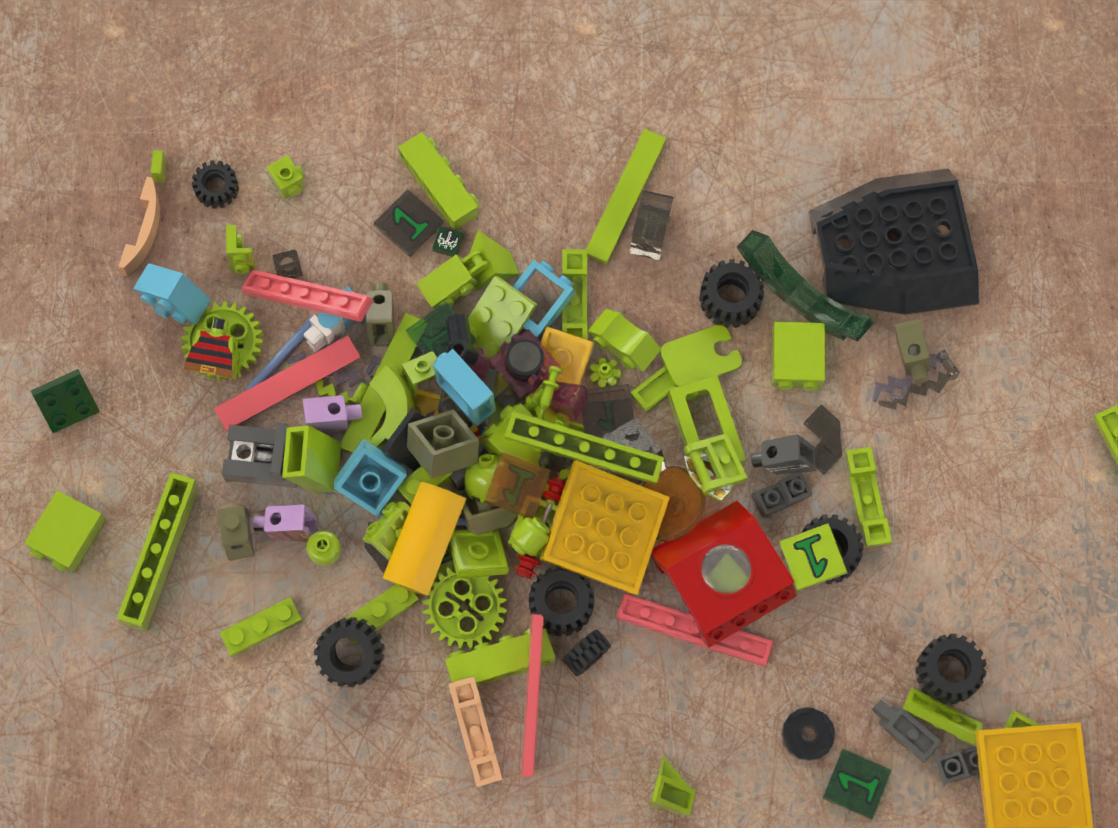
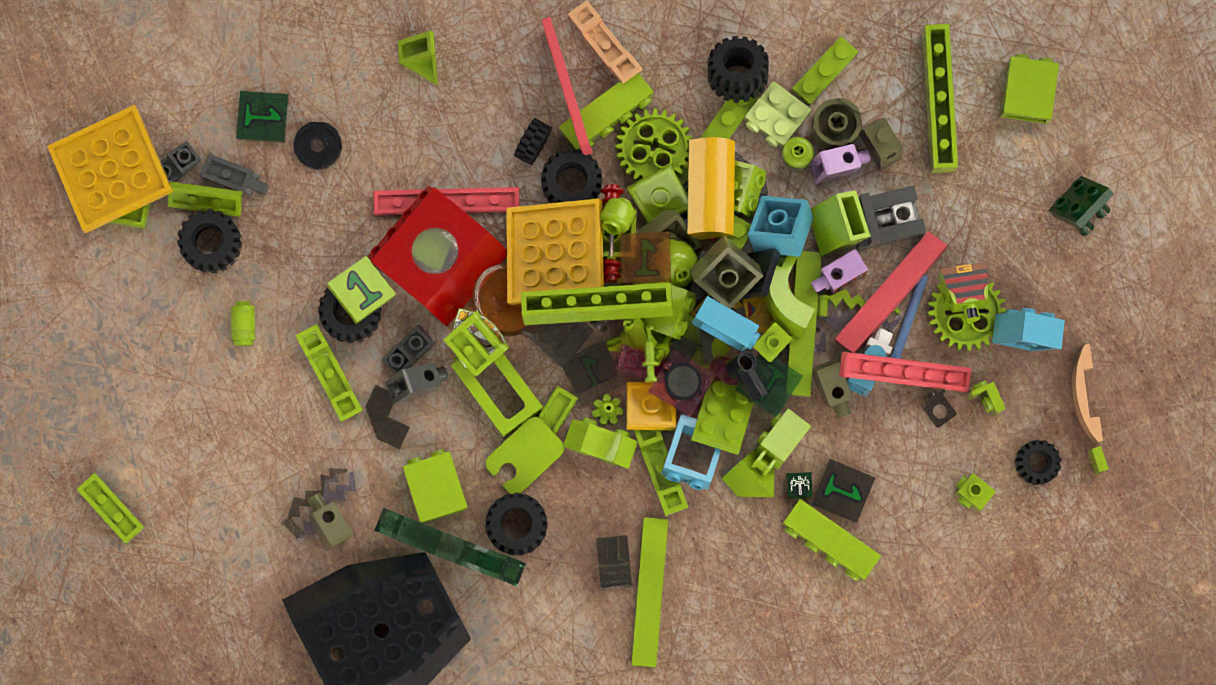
camera: 160 degrees right, 10 degrees up
none -> lime head [230,301,256,346]
none -> yellowish green plate [744,81,812,149]
none -> olive brick [811,98,862,150]

